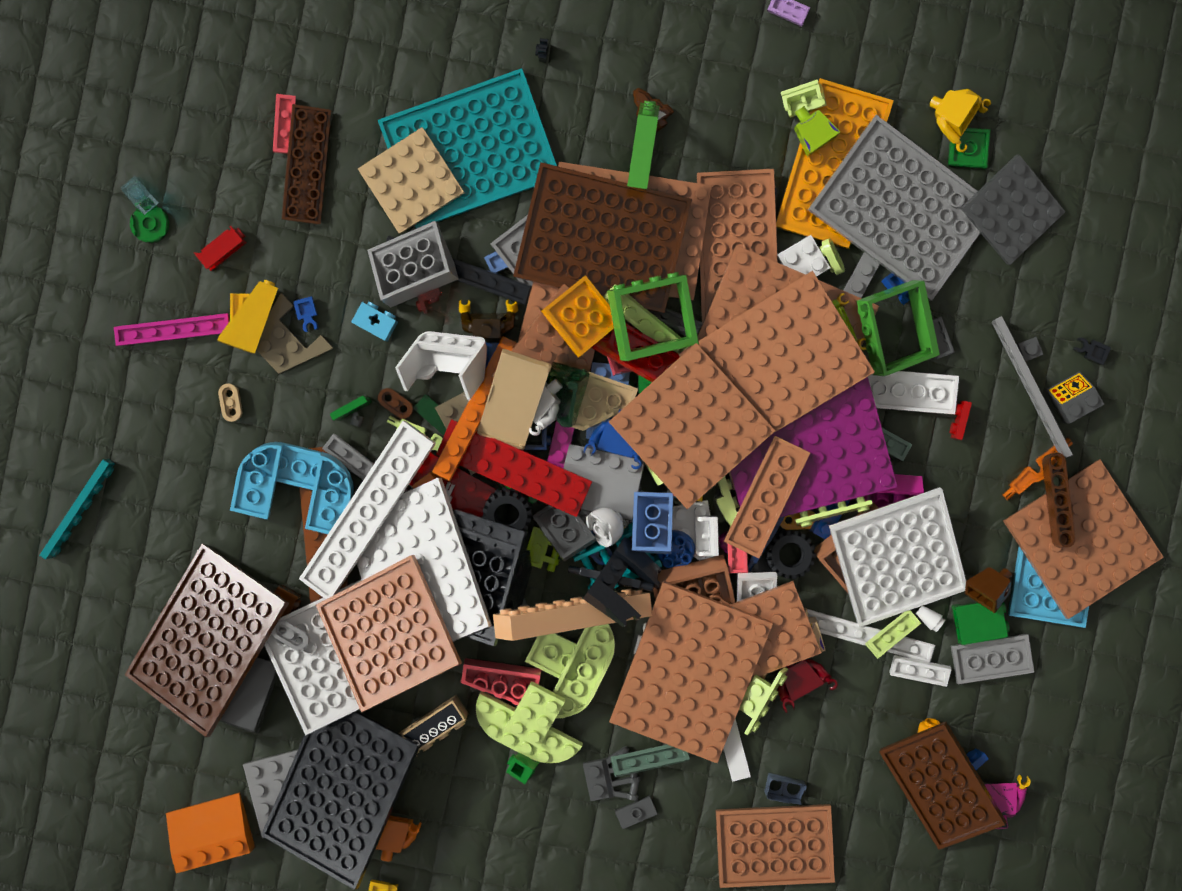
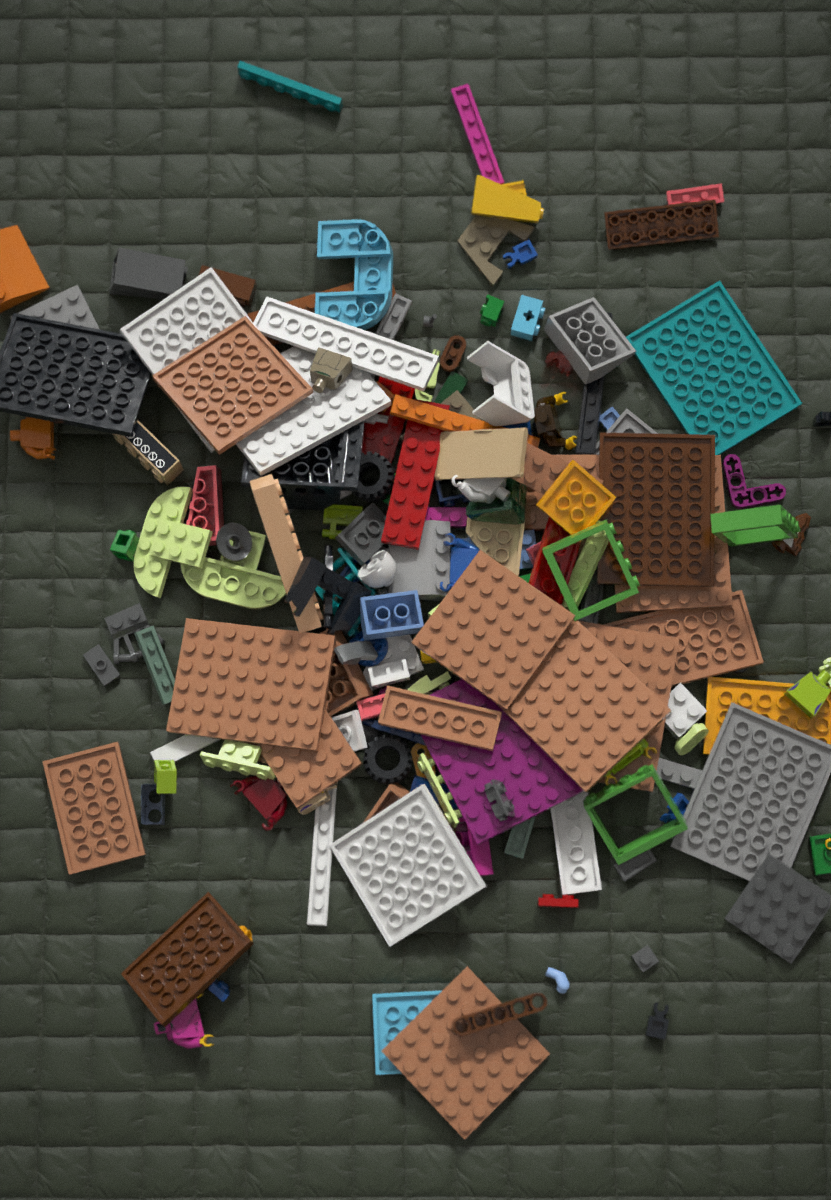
camera: 85 degrees right, 10 degrees down
clear light blue slope [120,176,159,215] -> none
plate [125,543,289,737] -> none
green tile [130,204,169,243] -> none
red window [193,226,247,271] -> none
tan plate [218,384,243,422] -> none
light grey plate [272,621,309,651] -> none
green tile [330,396,373,421] -> none
tan plate [358,127,464,234] -> none
yellowish green plate [865,610,921,659] -> none
white plate [889,655,952,687] -> none
white cone [916,606,945,632] -> none
green panel [951,602,1010,645] -> none
light grey plate [951,634,1034,684] -> none
reddish brown torso [965,567,1012,613] -> none
light grey tile [991,316,1073,458] -> none
orange piece [1002,438,1073,501] -> none
dark grey slope [1045,371,1104,423] -> none
none -> lime panel [154,760,177,794]
none -> dark grey dish [216,523,252,561]
none -> dark tan torso [310,347,353,393]
none -> dark grey slope [334,641,379,665]
none -> green brick [480,294,505,327]
none -> dark grey hinge [484,779,515,822]
none -> light blue arm [545,967,570,994]
none -> magenta beam [723,454,786,509]

